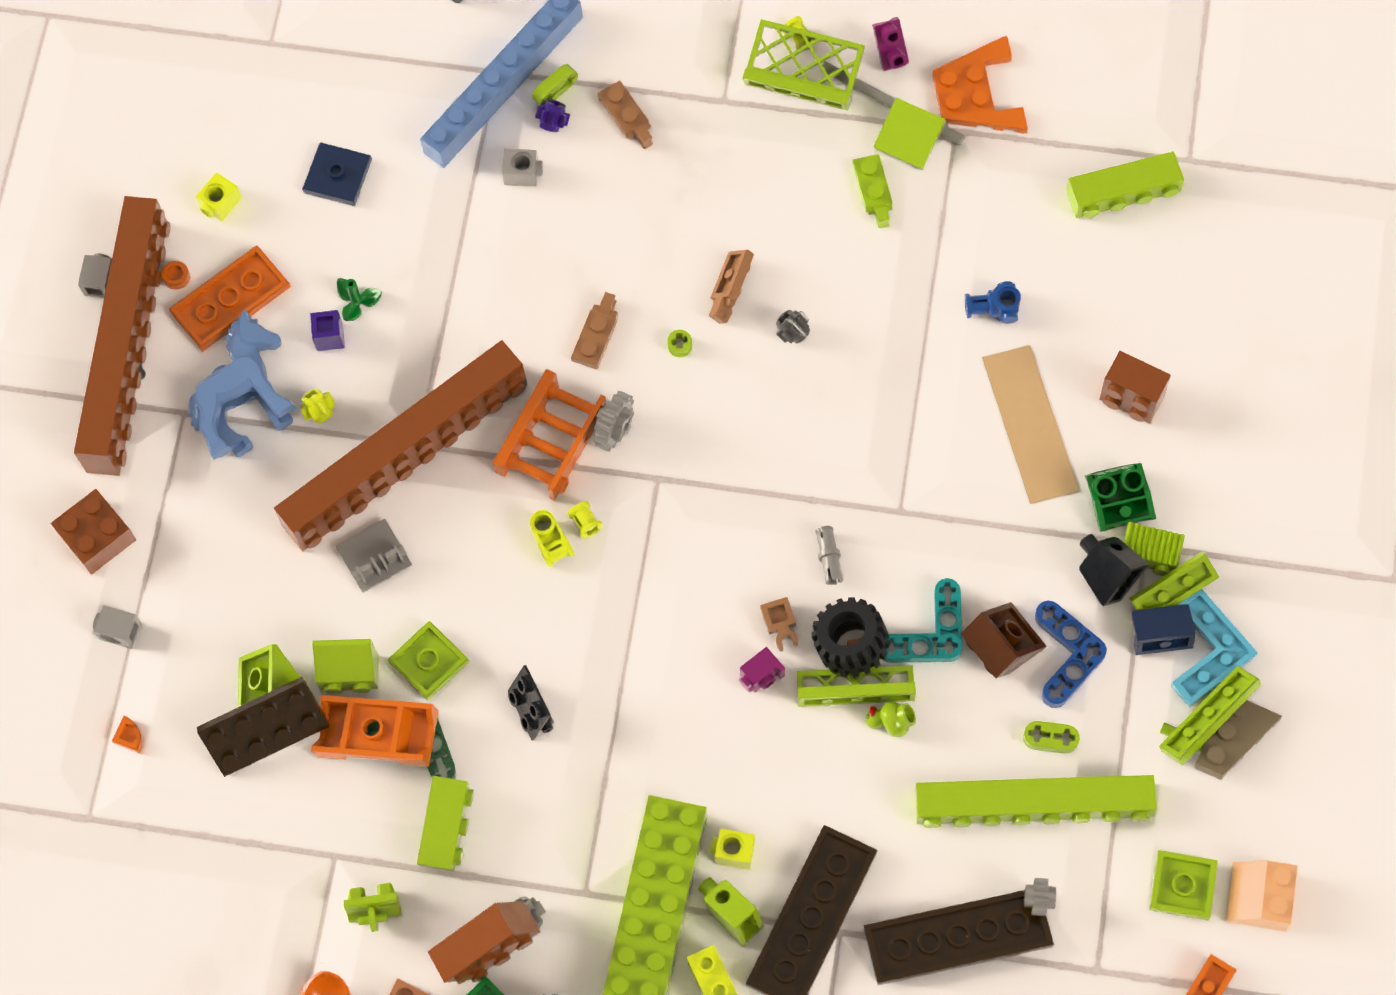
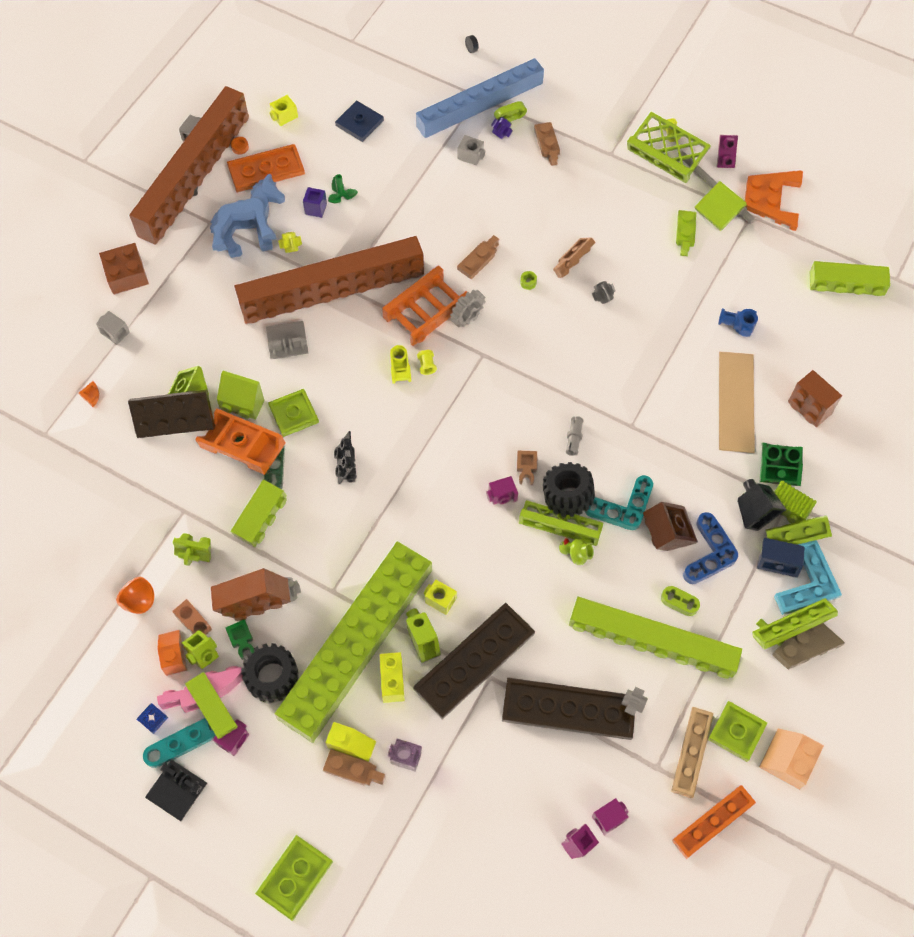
camera: 15 degrees right, 5 degrees down
none -> tan tile [671,707,714,798]

